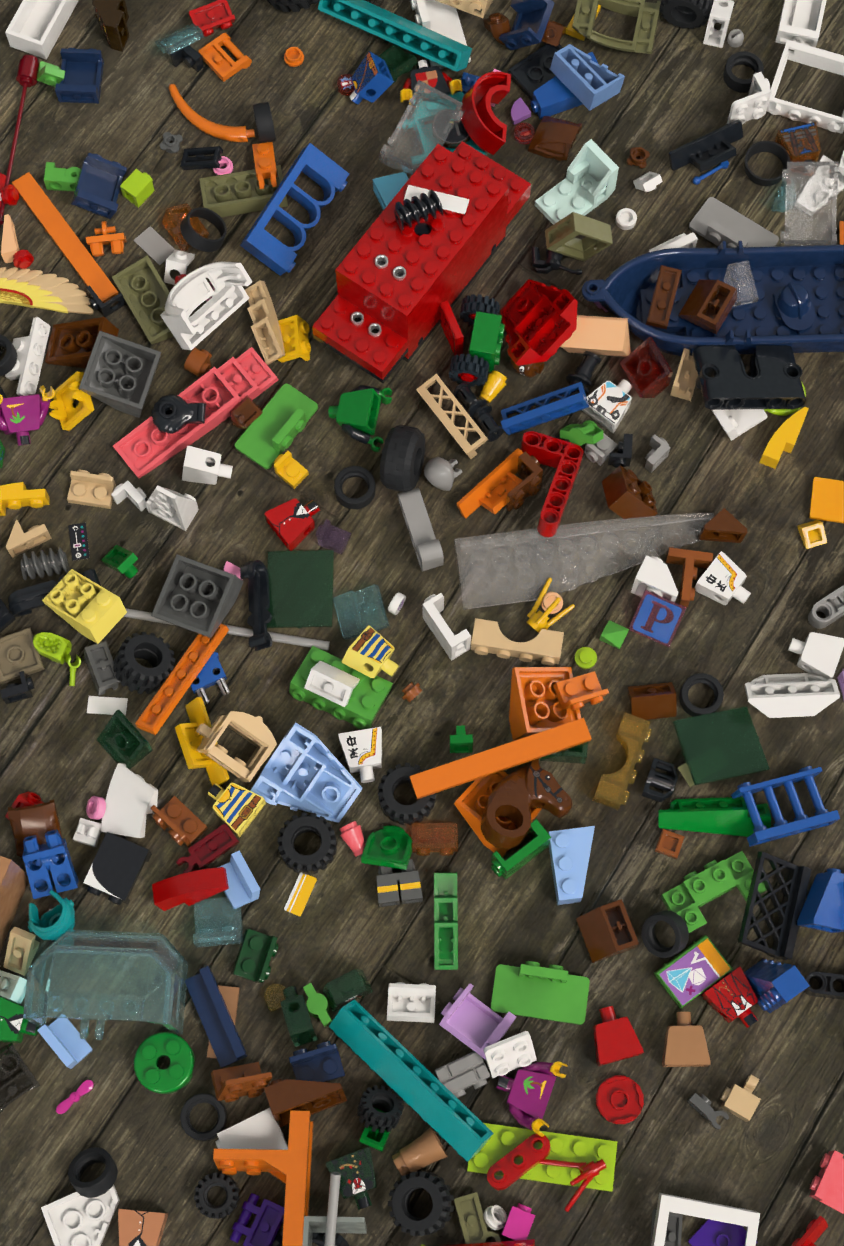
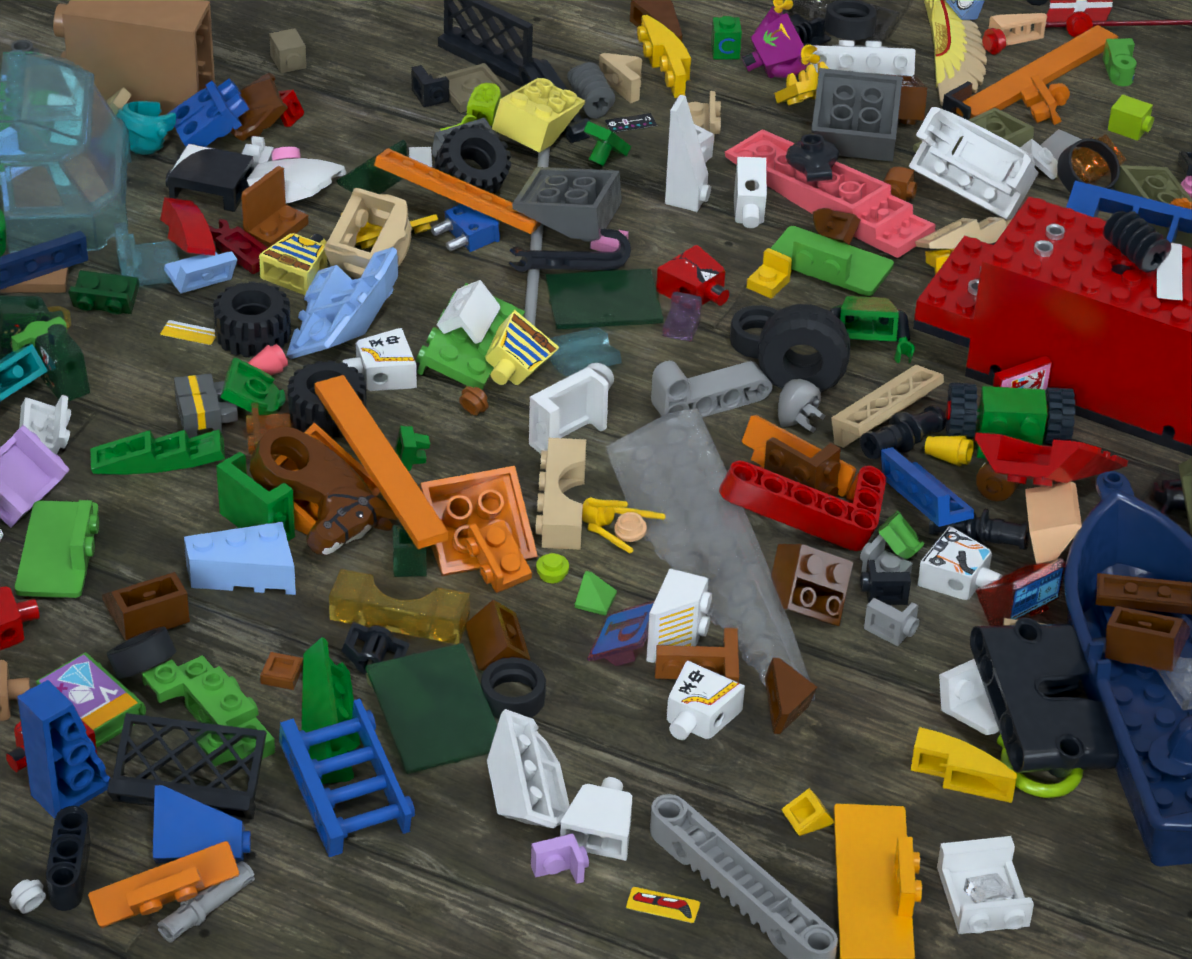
camera: 80 degrees right, 30 degrees down
dark blue panel [71,153,127,219] -> none

